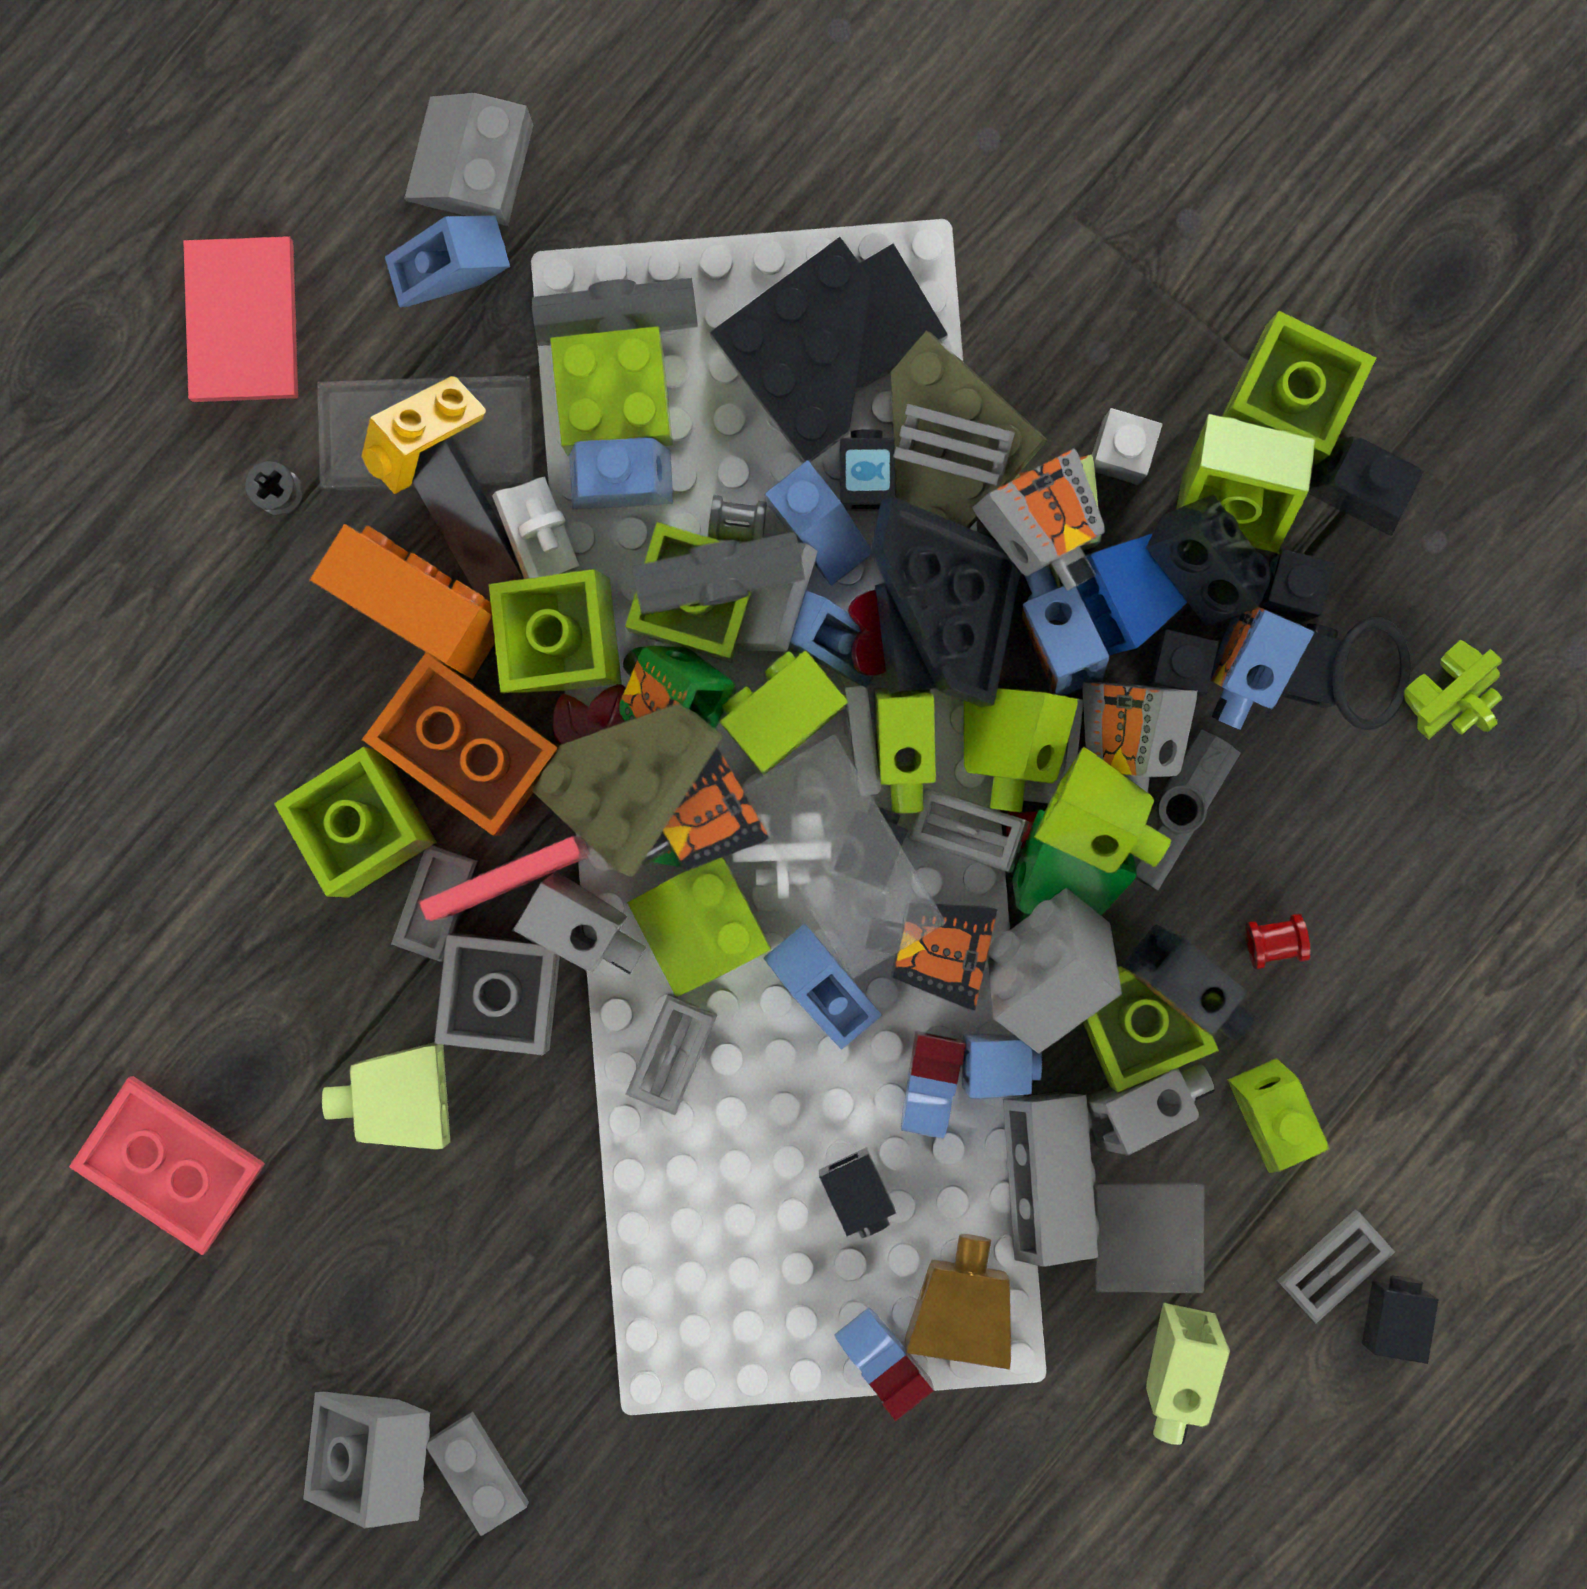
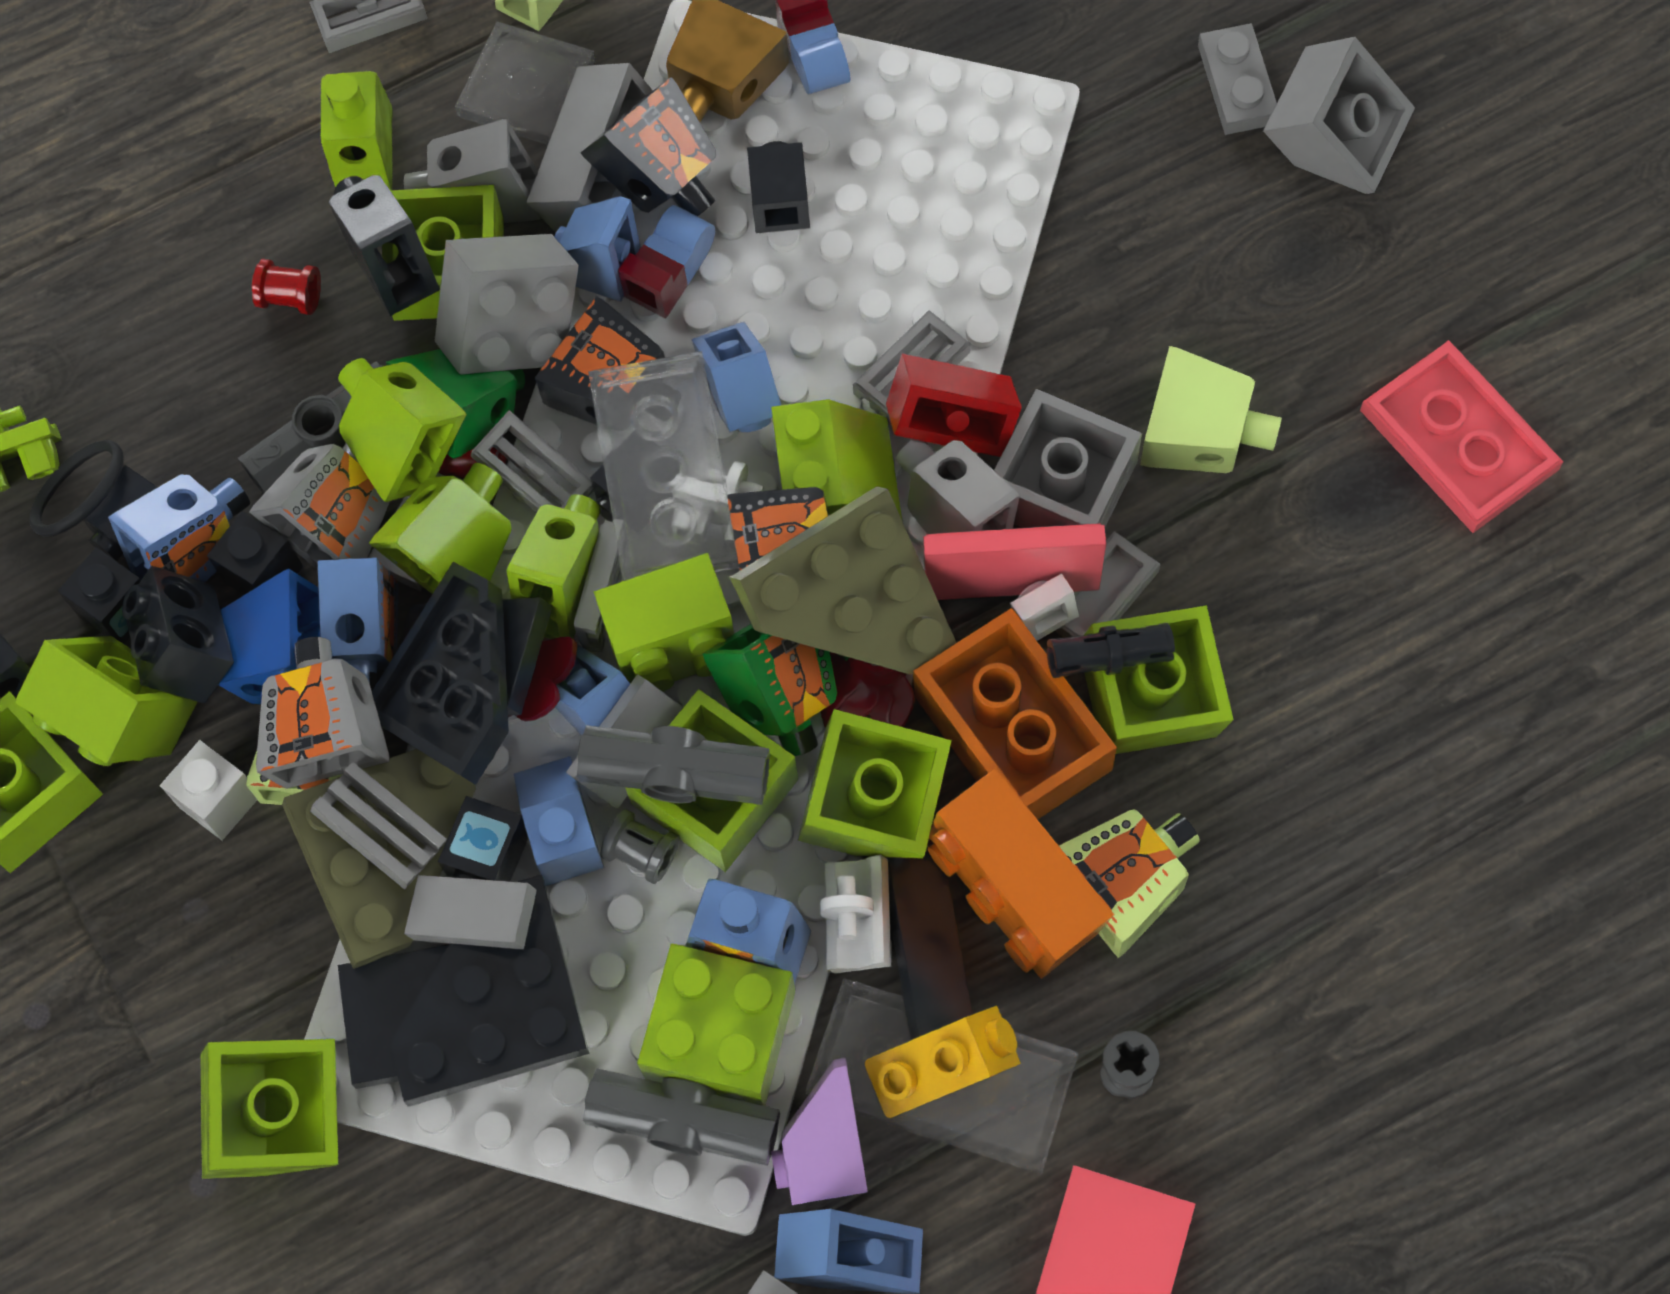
camera: 155 degrees left, 20 degrees down
none -> lime slope [201,1039,338,1179]
none -> light grey tile [404,875,537,949]
none -> torso [580,77,716,216]
none -> lavender slope [771,1058,868,1205]
none -> red brick [886,353,1022,457]
none -> white plate [1010,574,1079,641]
none -> black pin [1047,622,1175,678]
none -> torso [1059,809,1200,958]

